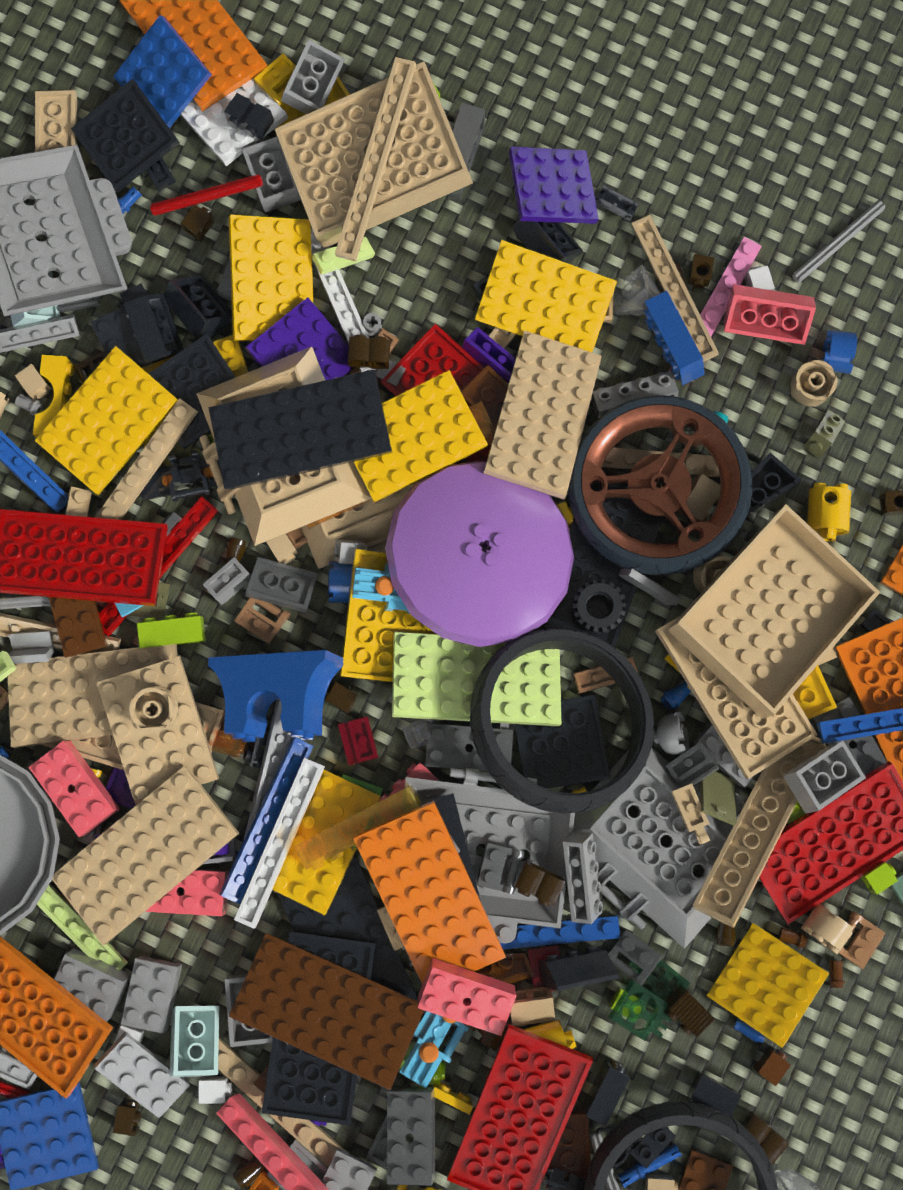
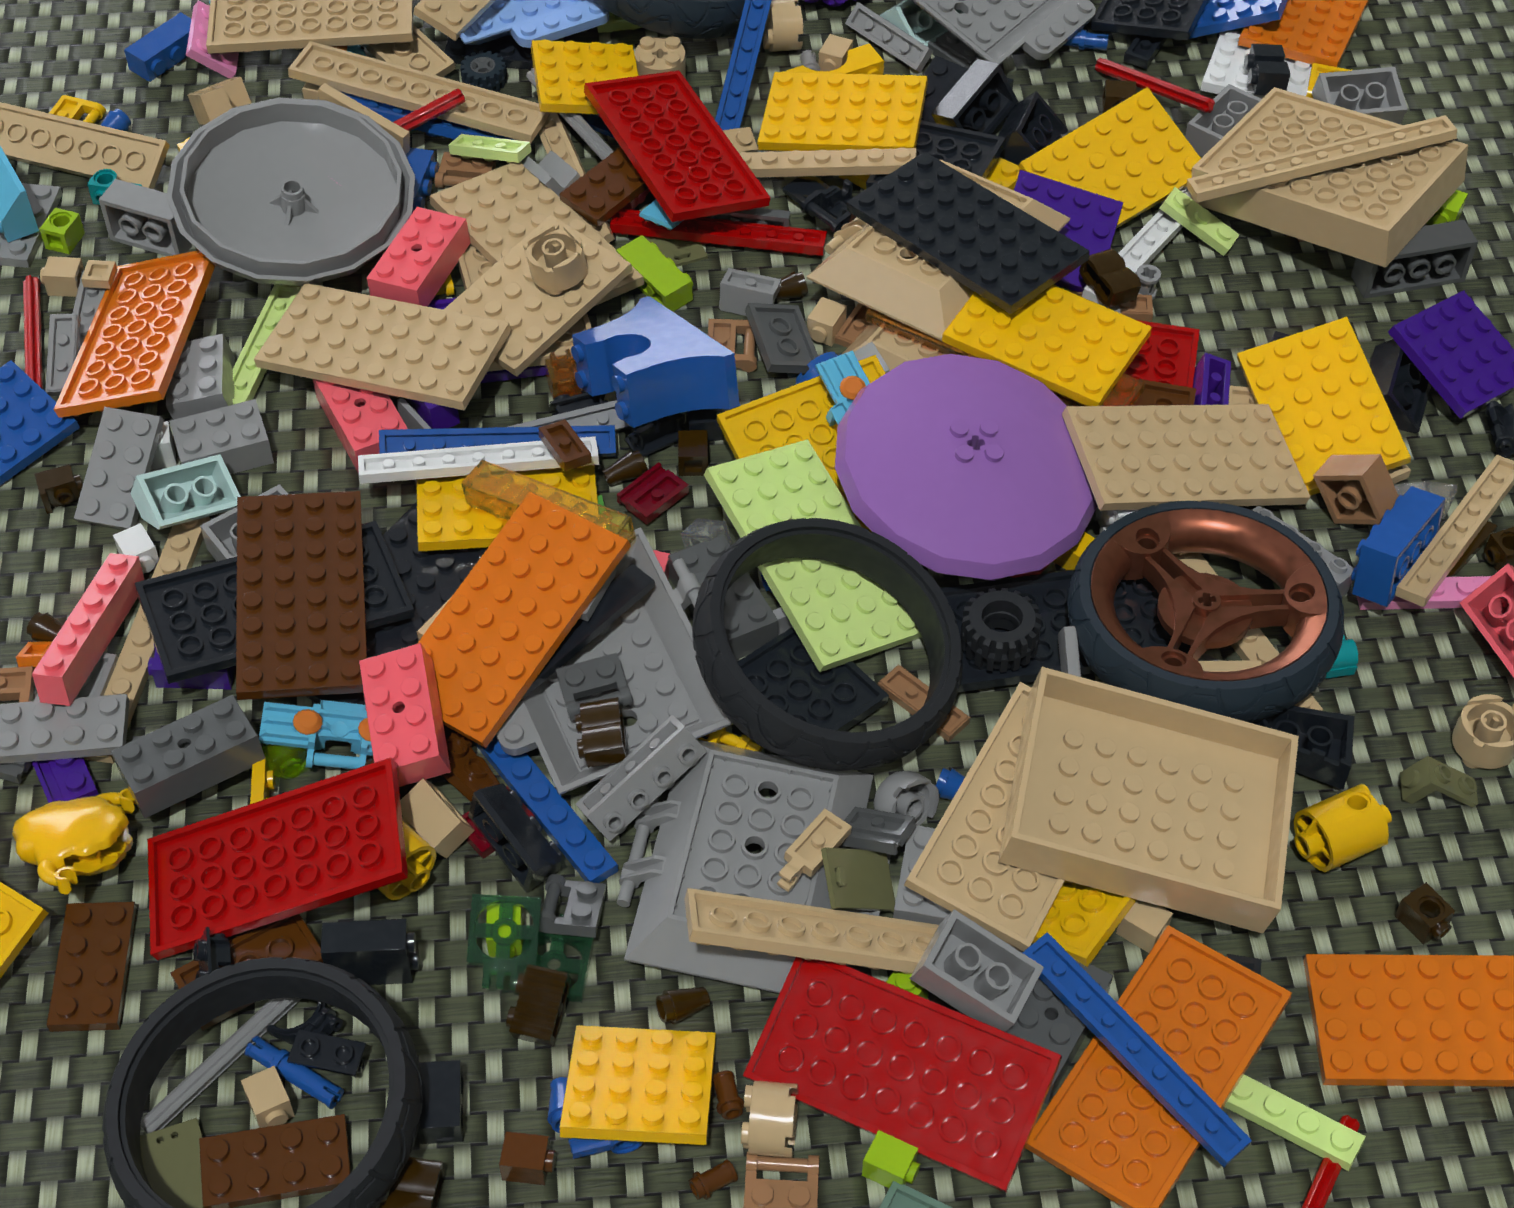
camera: 60 degrees right, 30 degrees down
none -> reddish brown plate [538,419,592,472]
none -> dark brown cone [602,450,648,486]
none -> medium nougat brick [1313,454,1399,524]

